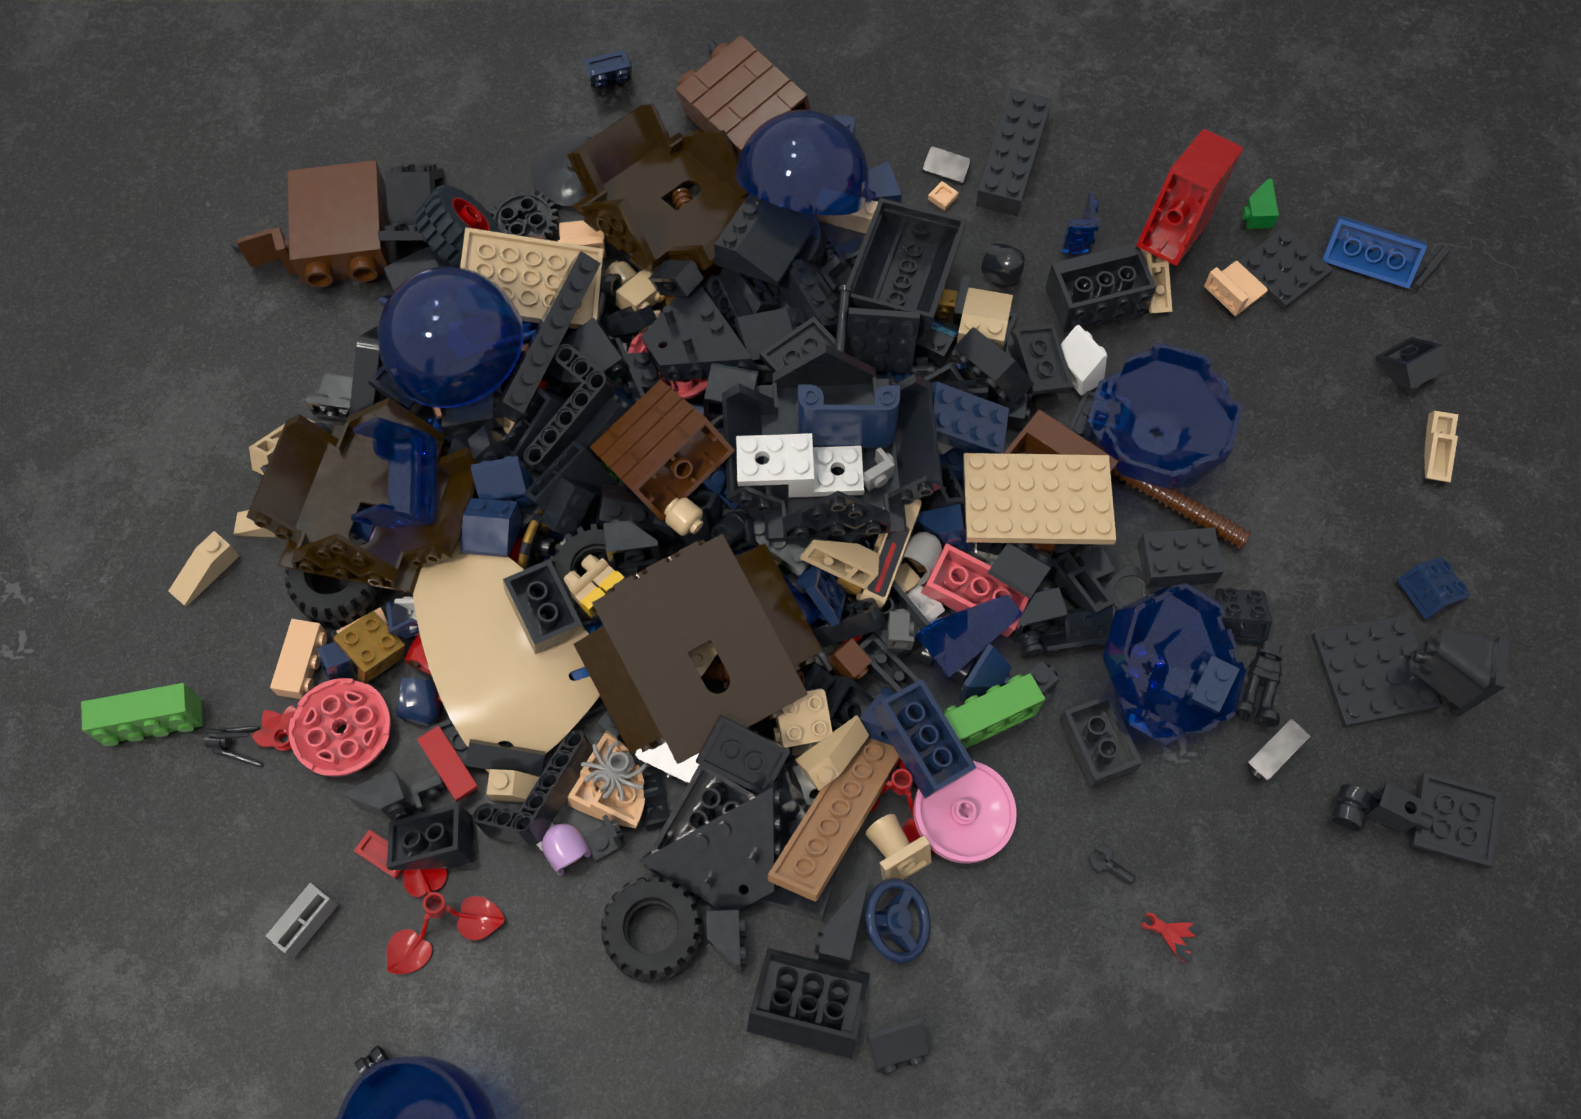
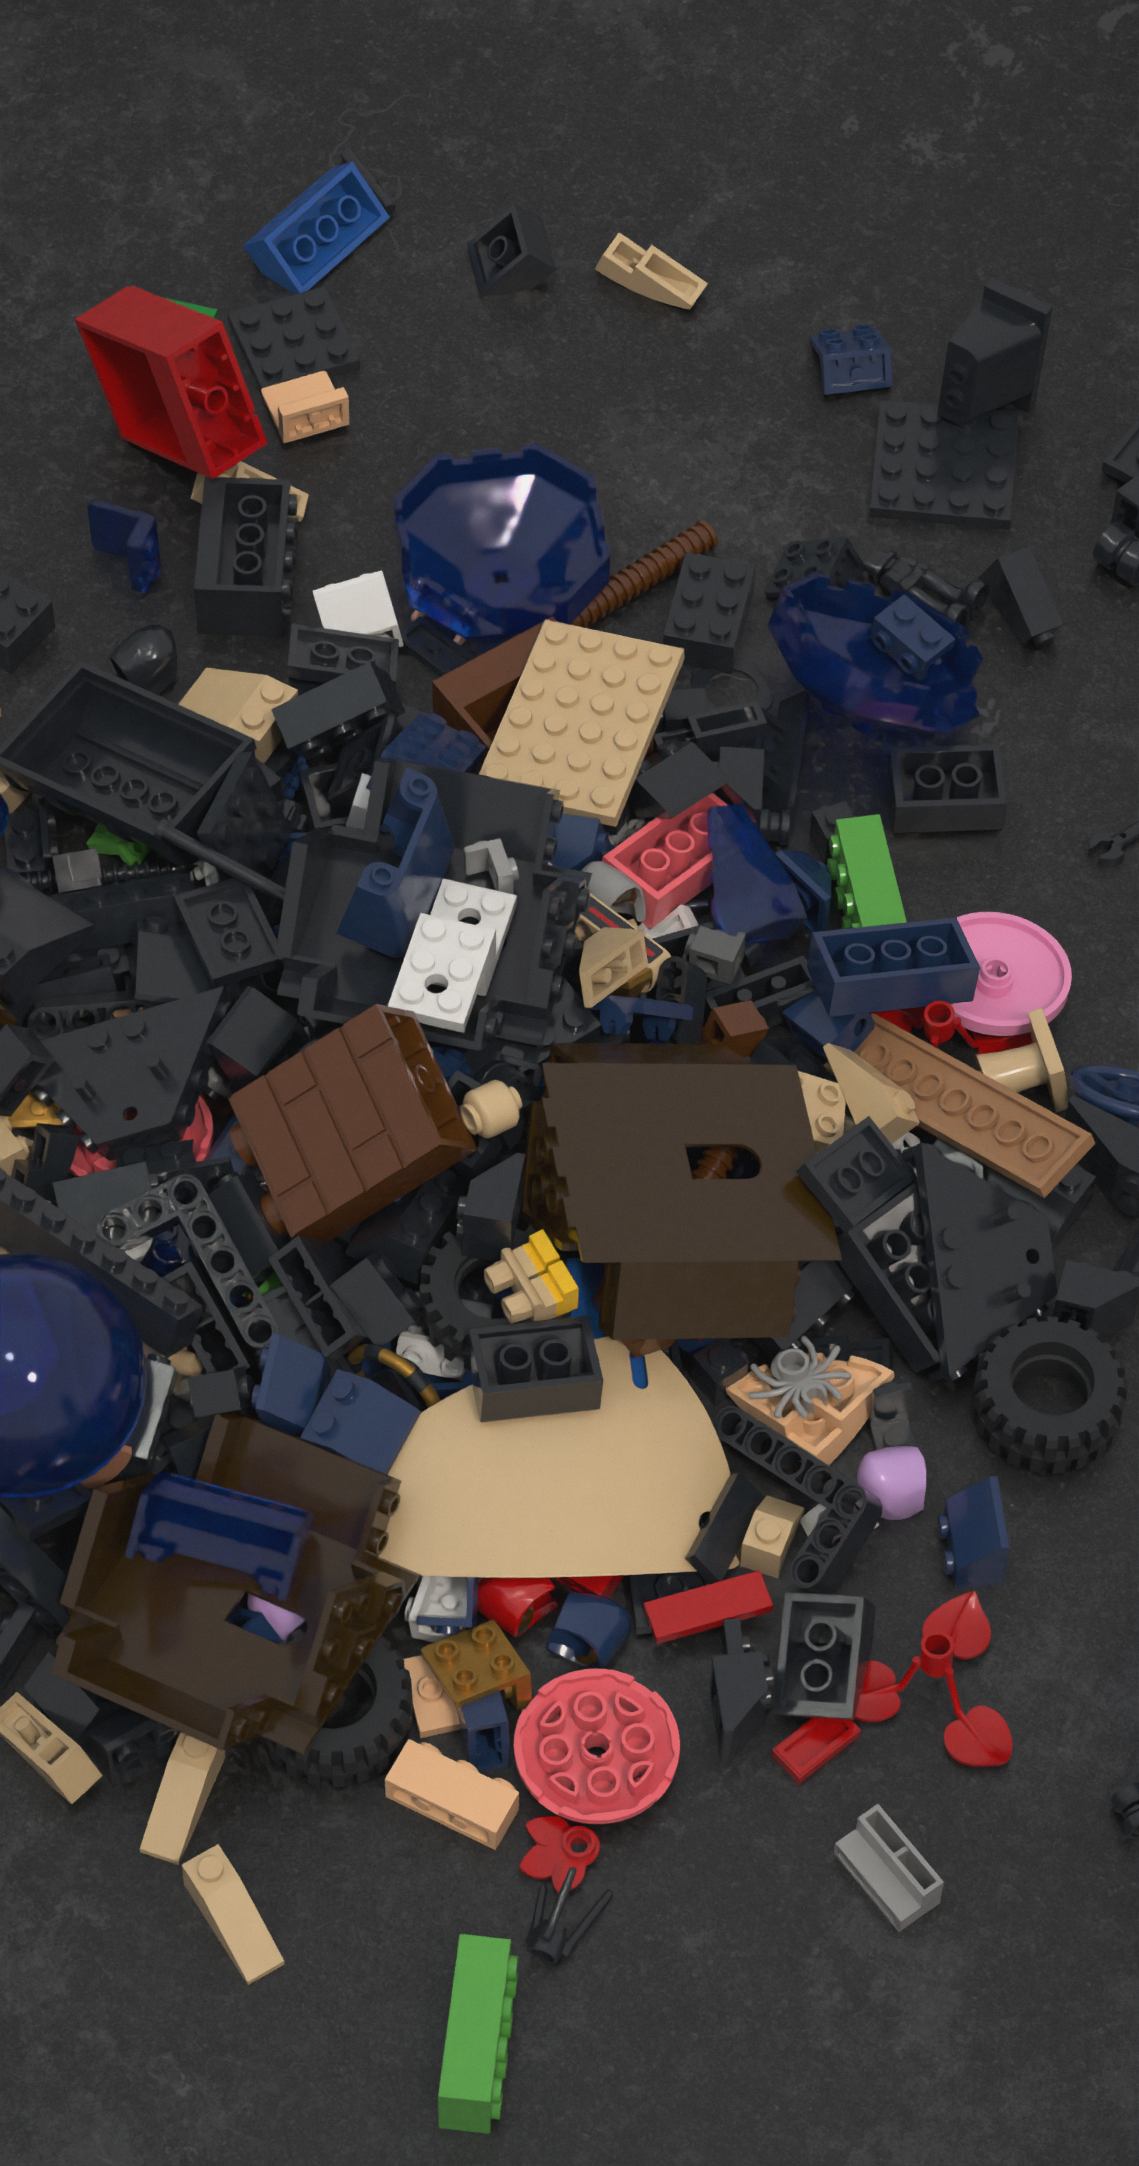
camera: 75 degrees left, 10 degrees down
none -> dark blue slope [937,1476,1010,1589]

